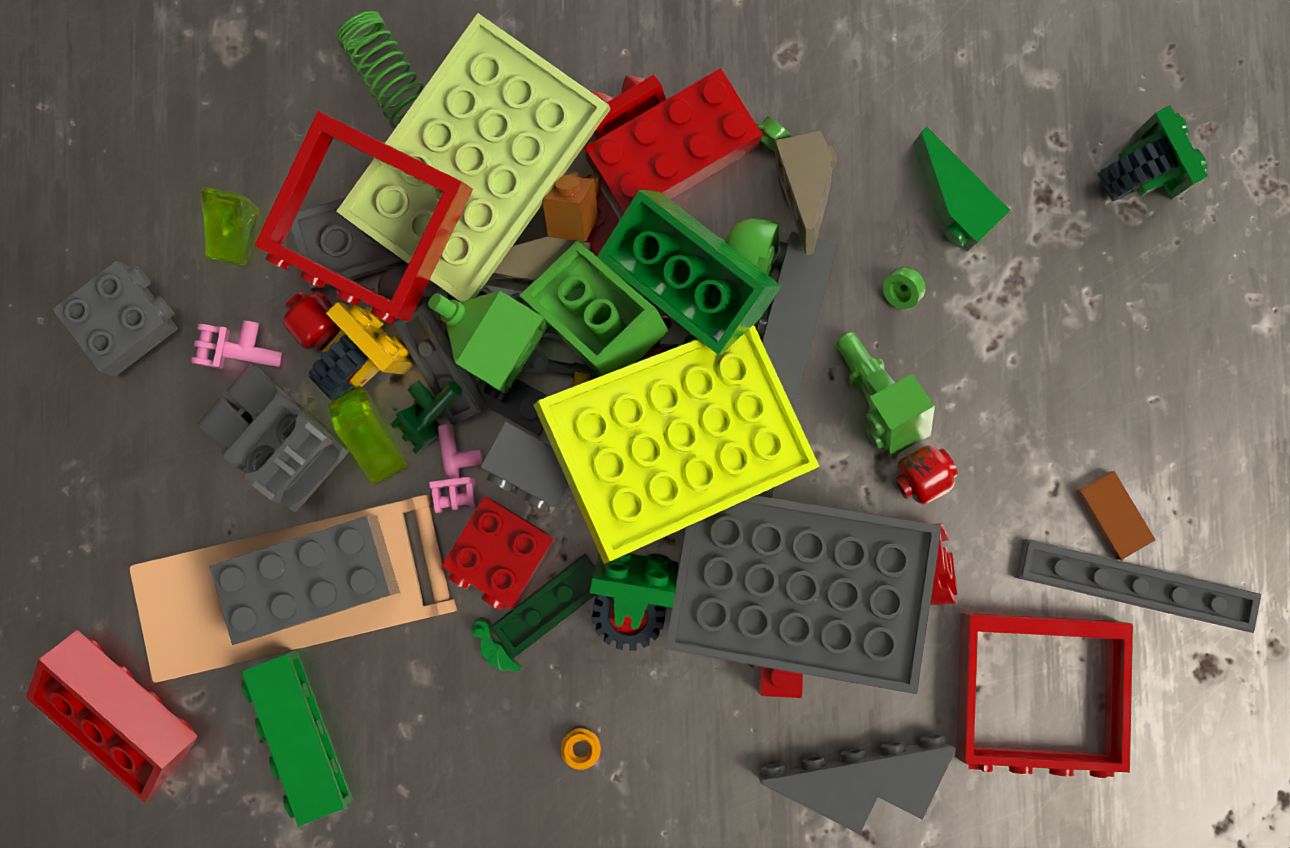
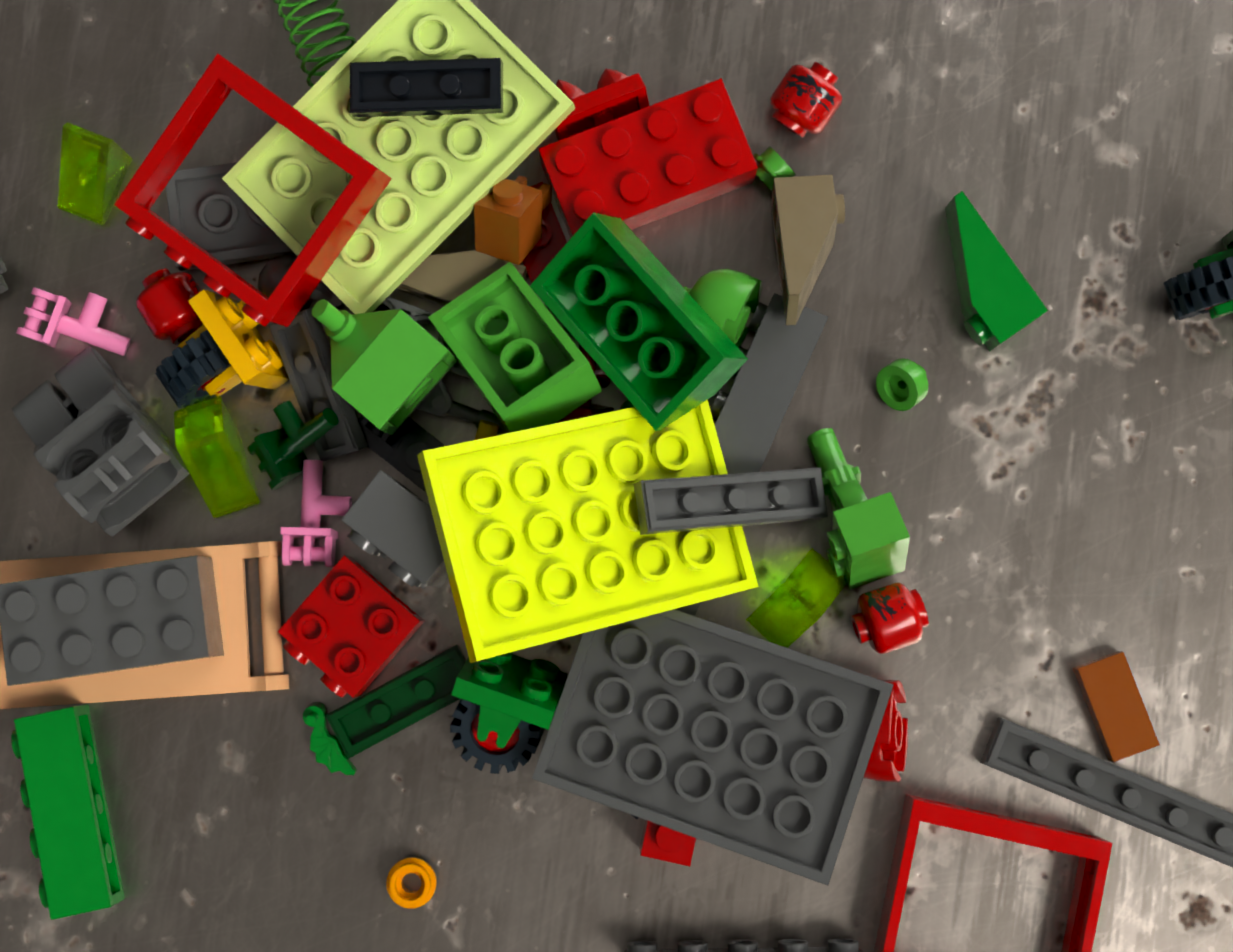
camera: 10 degrees right, 0 degrees up
none -> black tile [350,58,503,117]
none -> dark grey tile [633,468,828,535]
none -> clear neon green slope [745,548,846,648]
none -> red head [770,62,843,138]

